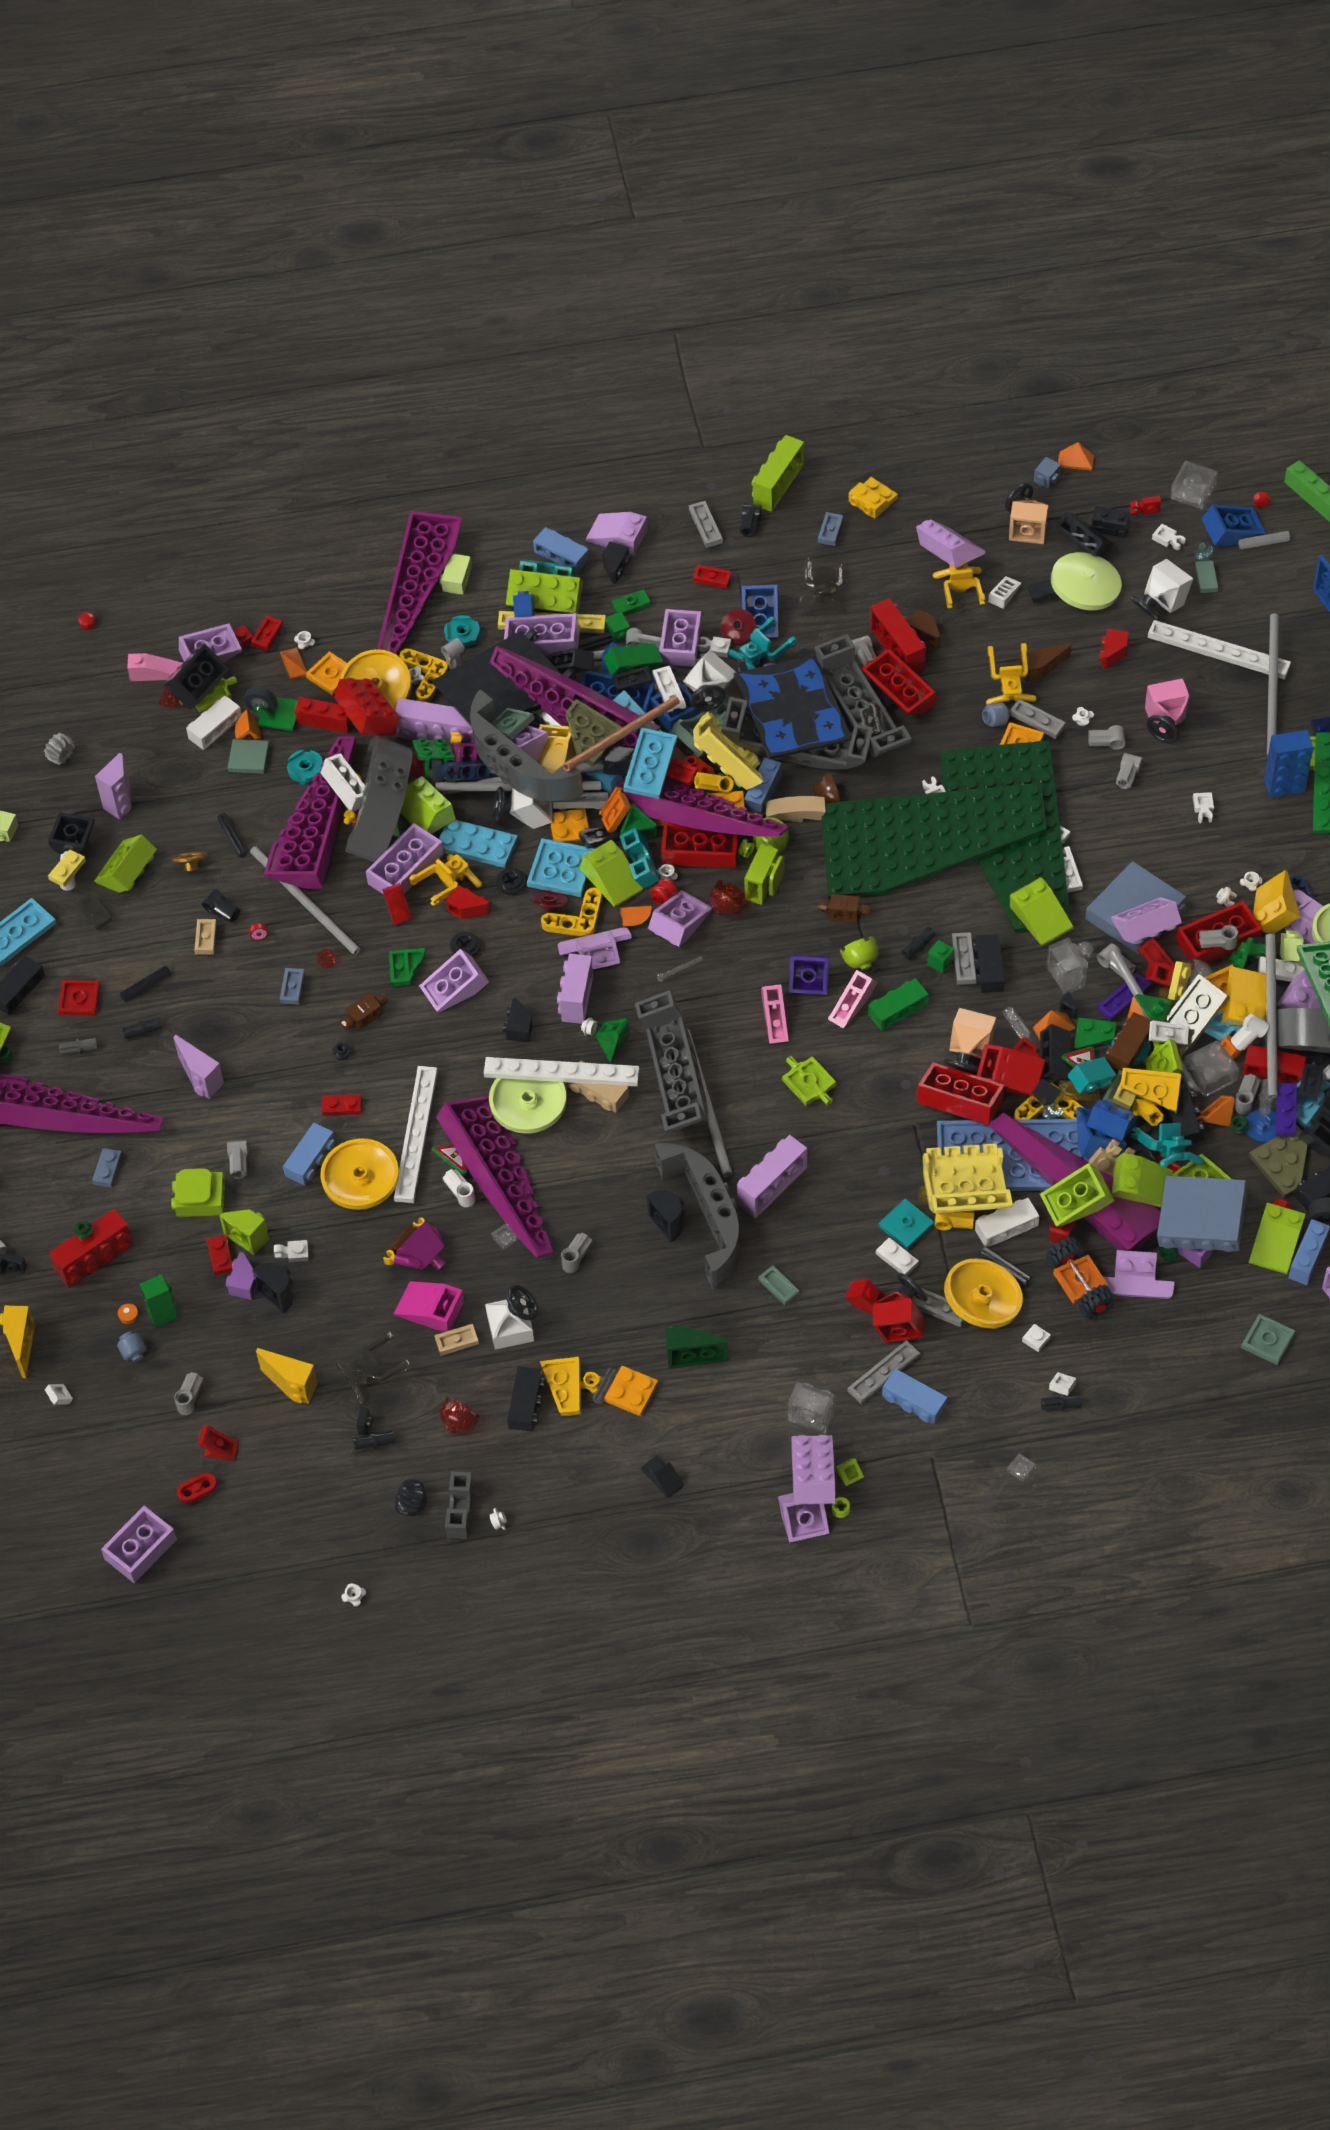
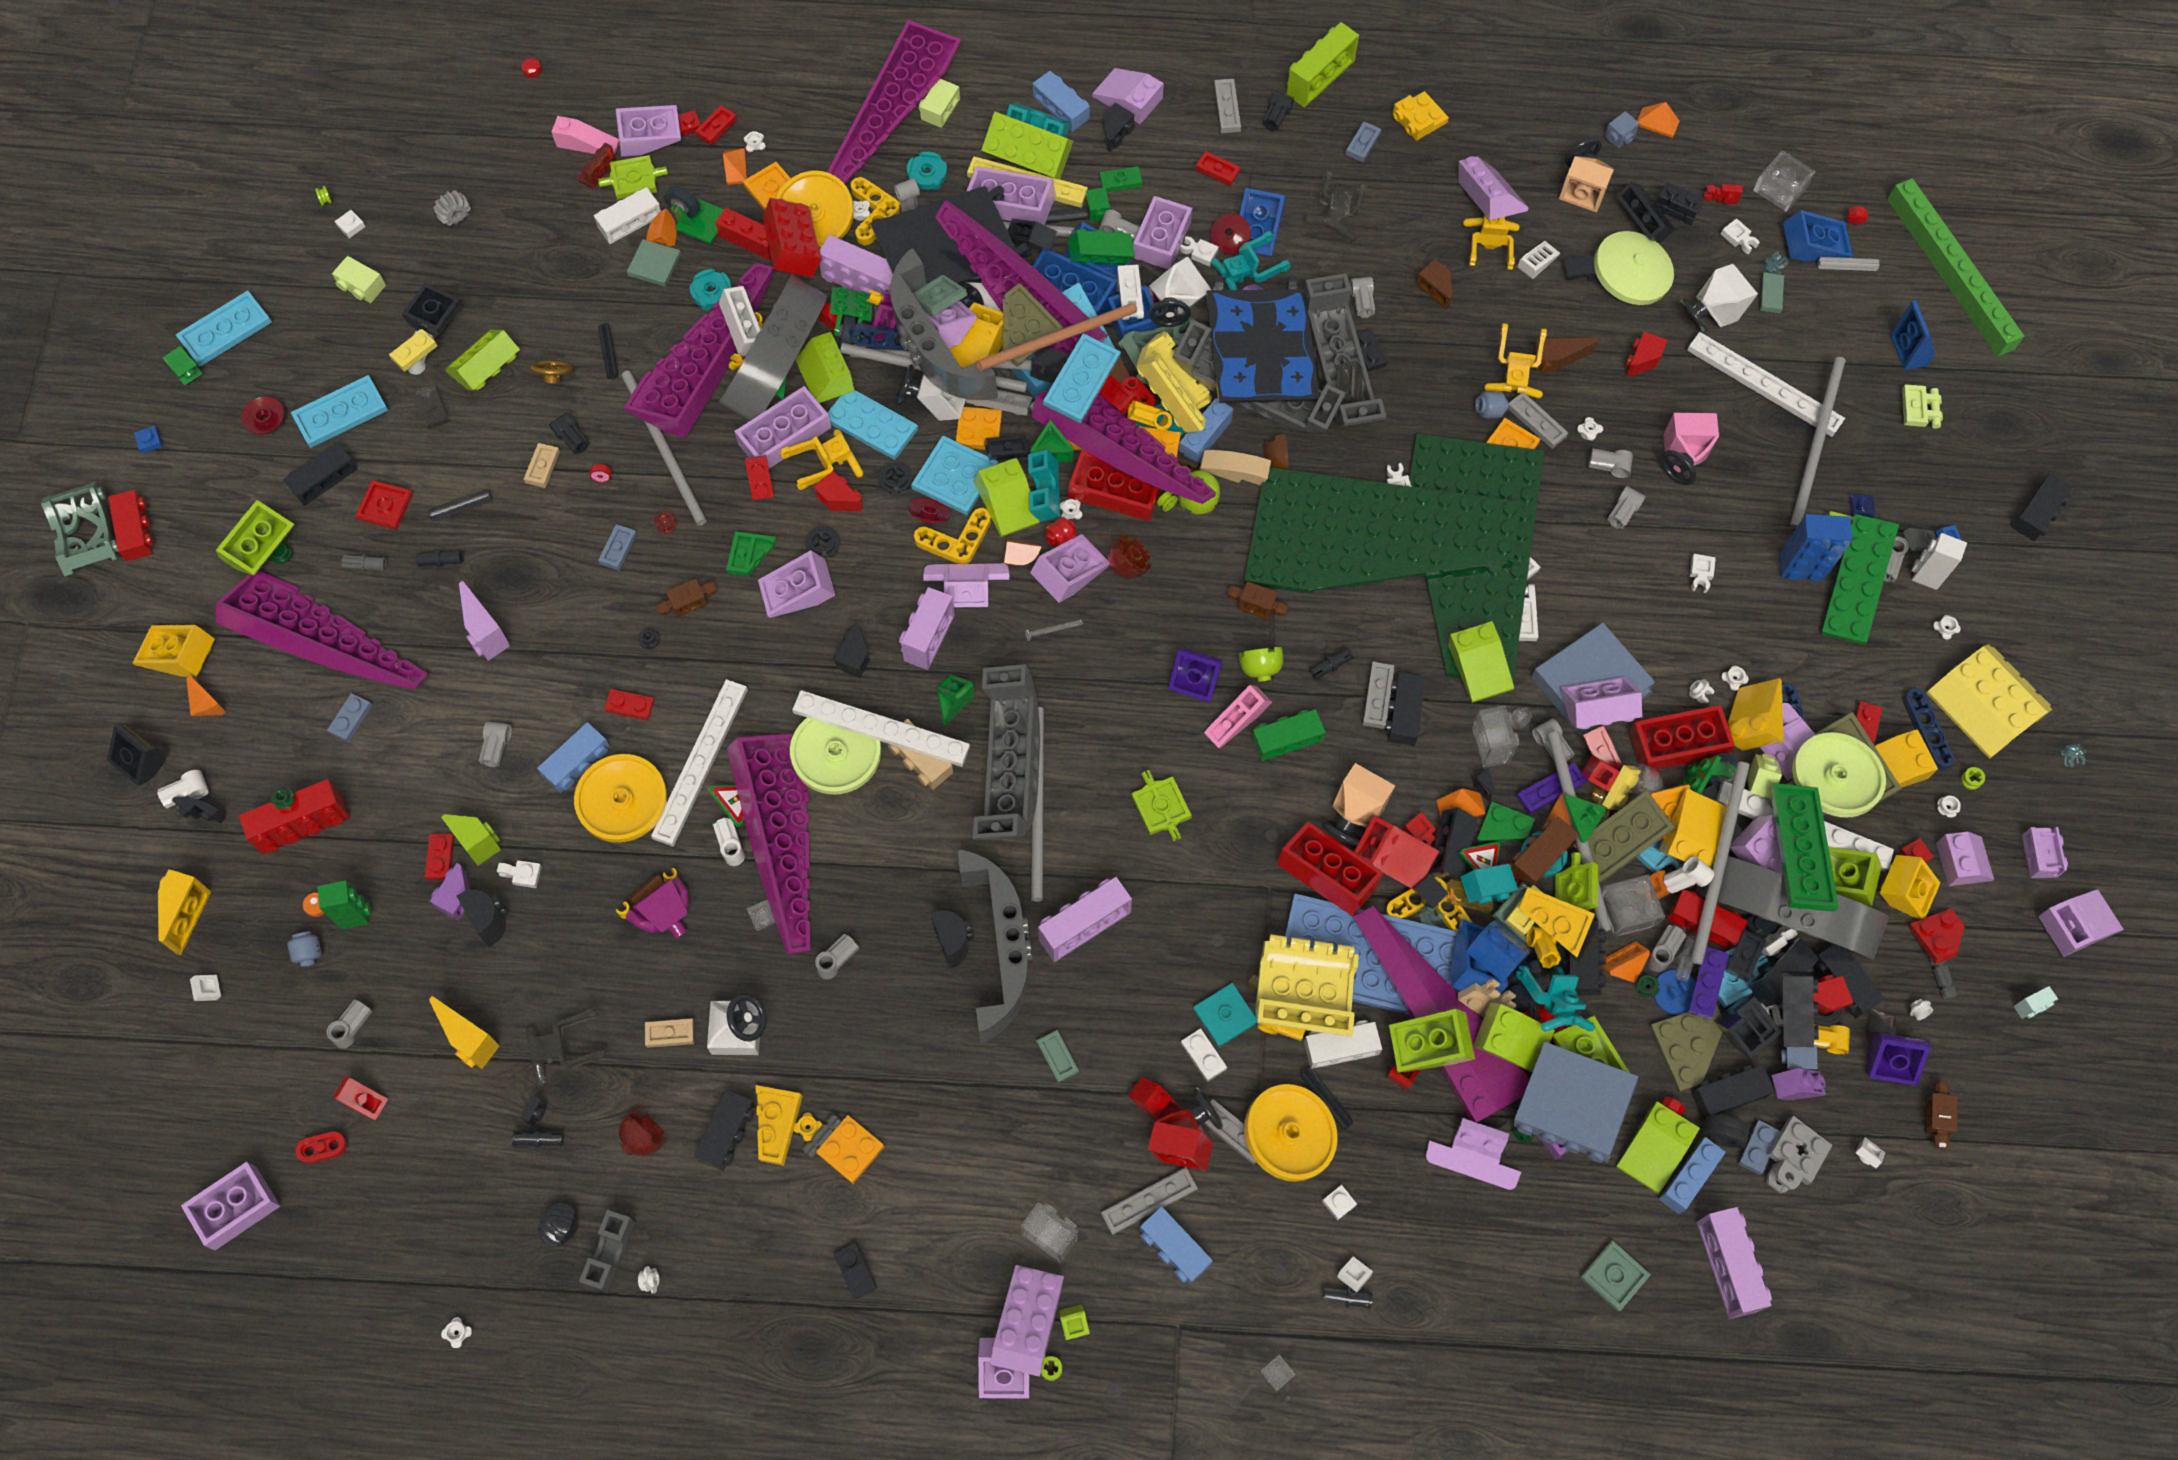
camera: 10 degrees right, 10 degrees up
lavender slope [95,753,132,820] -> none
black brick [164,643,230,710] -> none
lime brick [171,1169,225,1217] -> none
dark pink slope [394,1281,464,1333] -> none
blue brick [513,591,535,617] -> none
white plate [581,1018,597,1036] -> none
orange plate [599,787,631,833] -> none
black plate [612,666,652,694] -> none
dark green slope [665,1325,728,1368] -> none
lime brick [744,844,784,905] -> none
bright pink slope [761,985,789,1044] -> none
red slope [861,648,937,715] -> none
red brick [870,598,927,673] -> none
green brick [927,940,954,974] -> none
clear axle [1003,1007,1031,1039] -> none
plate [1046,1237,1116,1320] -> none
white plate [1149,1020,1189,1046] -> none
light grey piece [1199,925,1238,950] -> none

